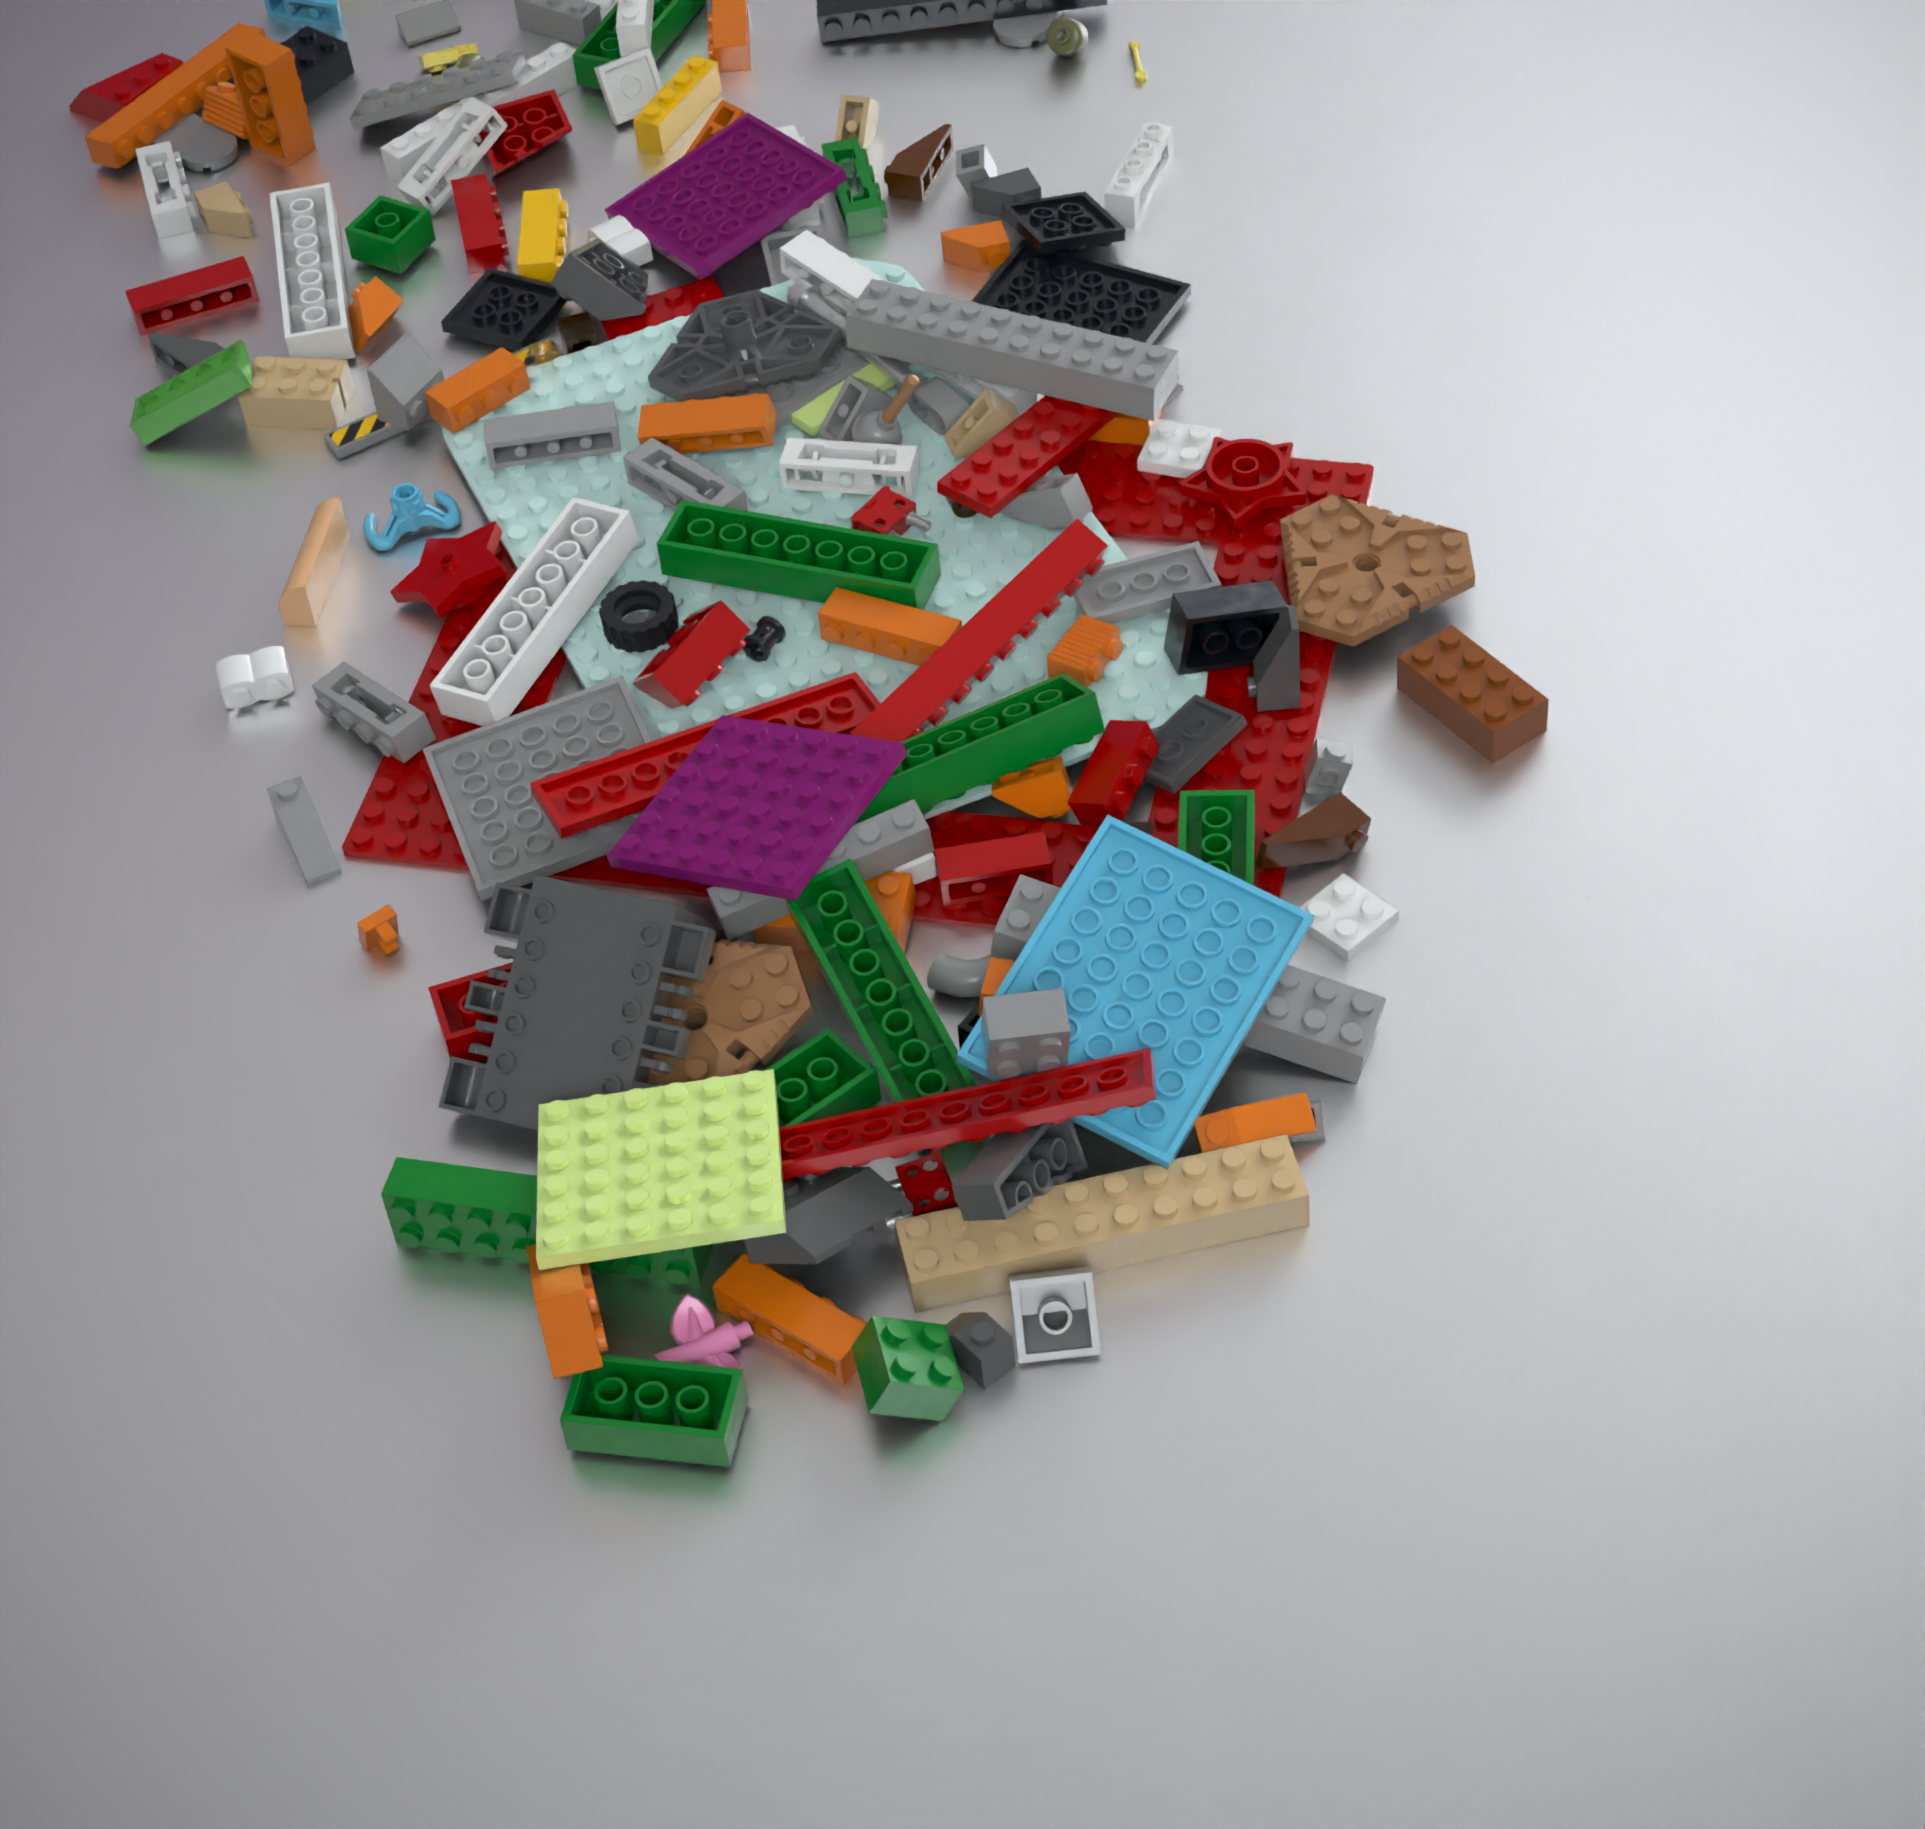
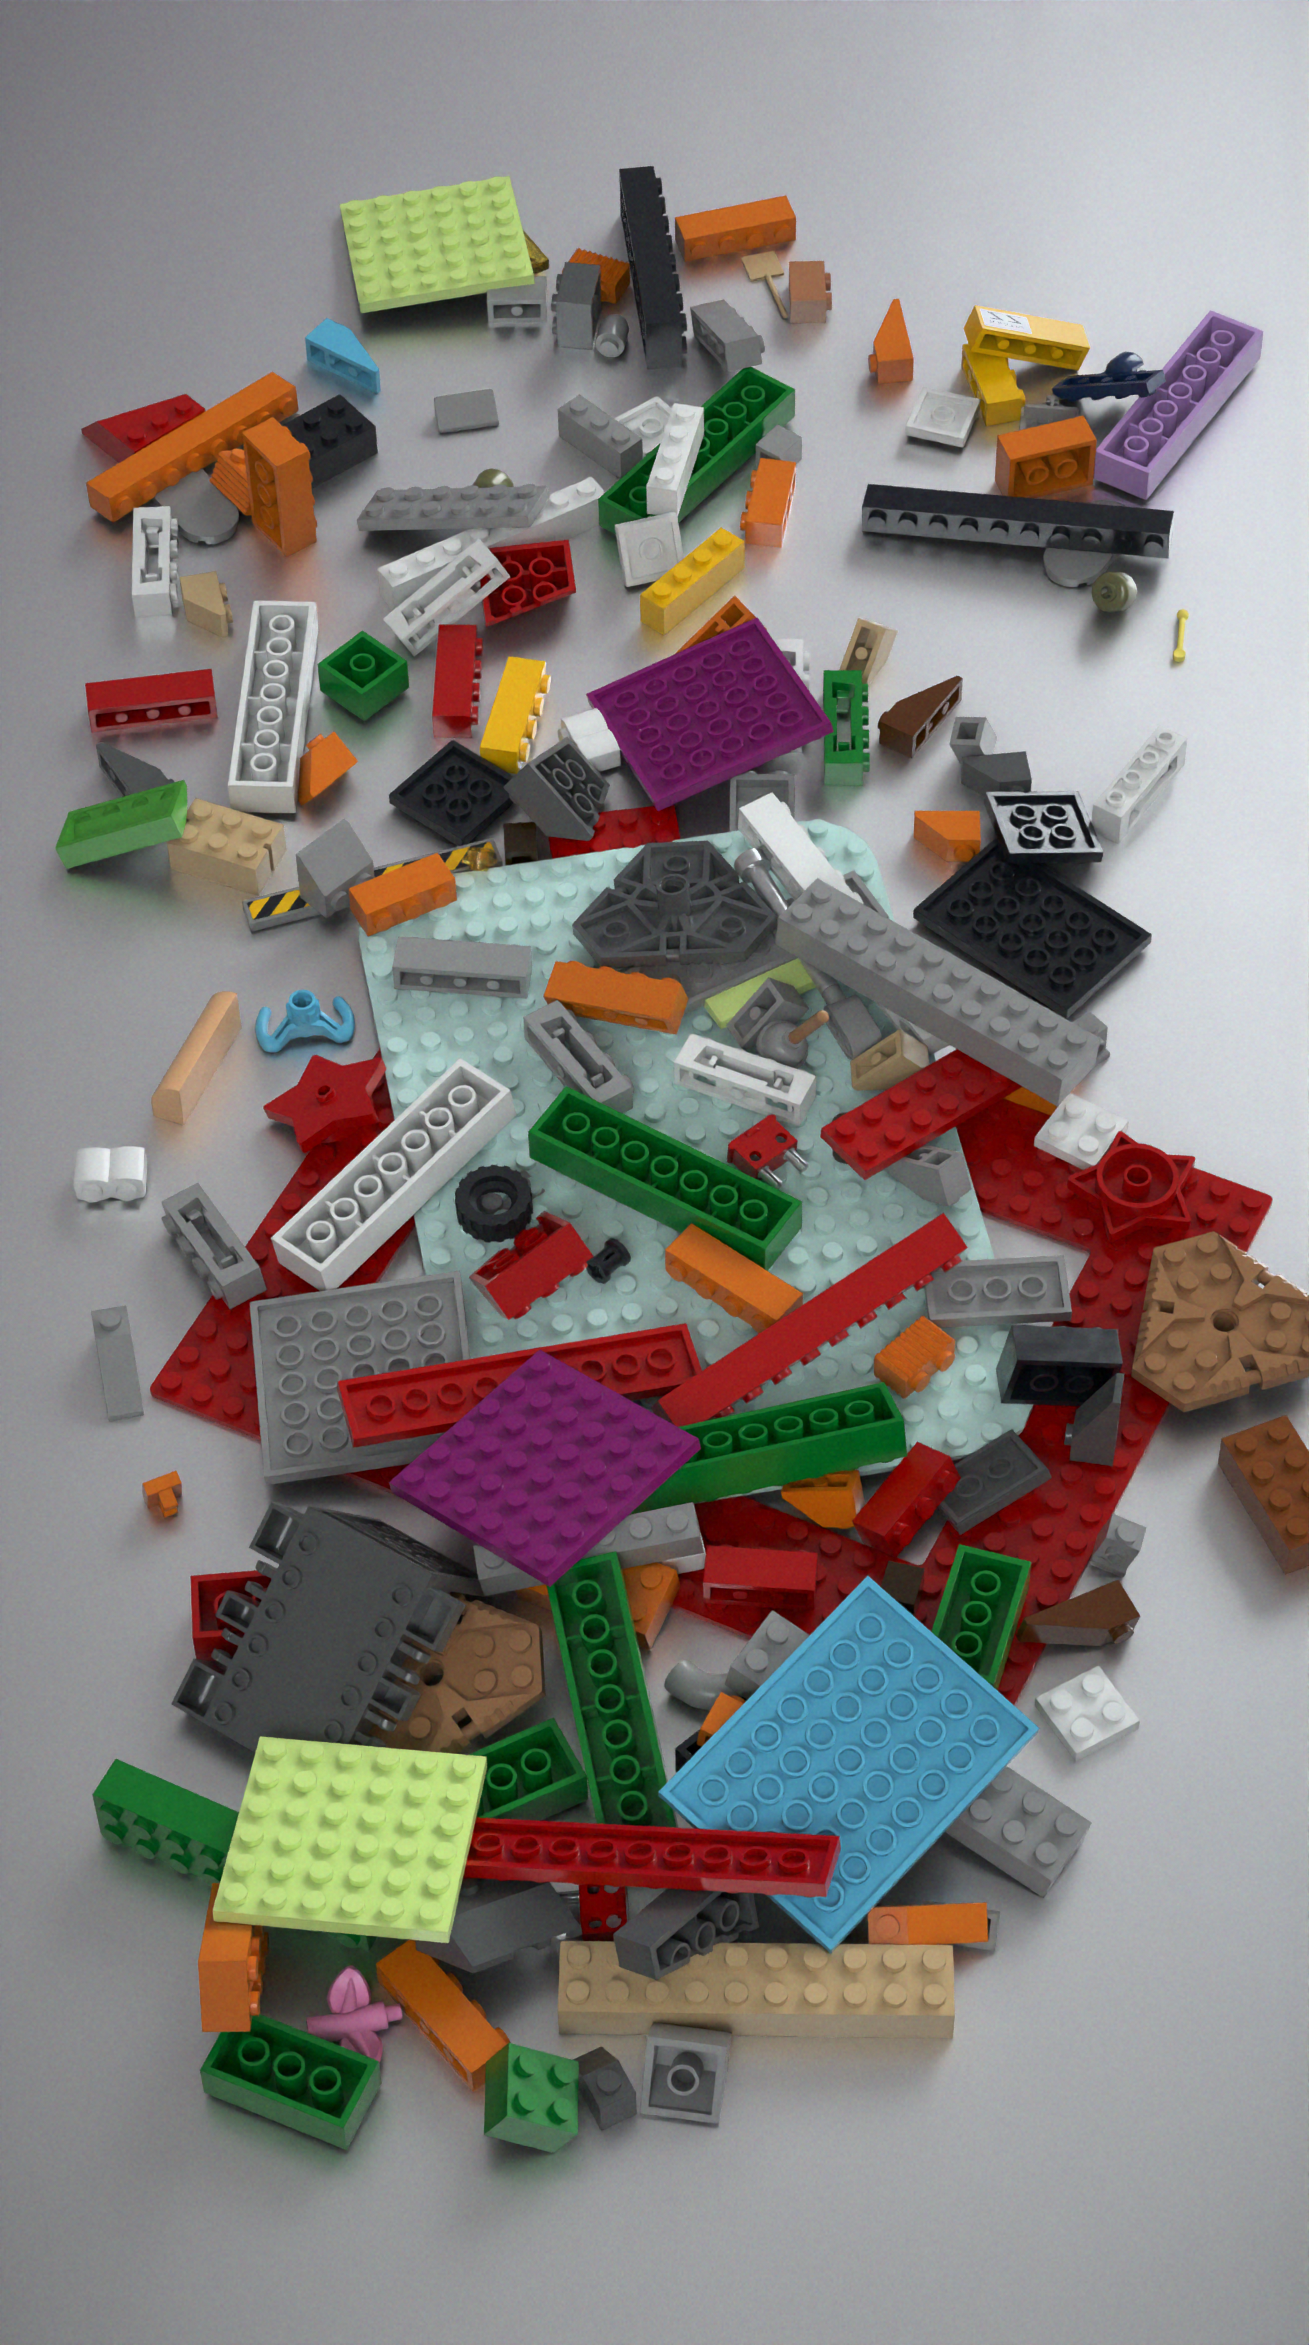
camera: 10 degrees right, 5 degrees up
light yellow plate [418,43,478,72] -> none
light grey brick [981,988,1070,1078] -> none

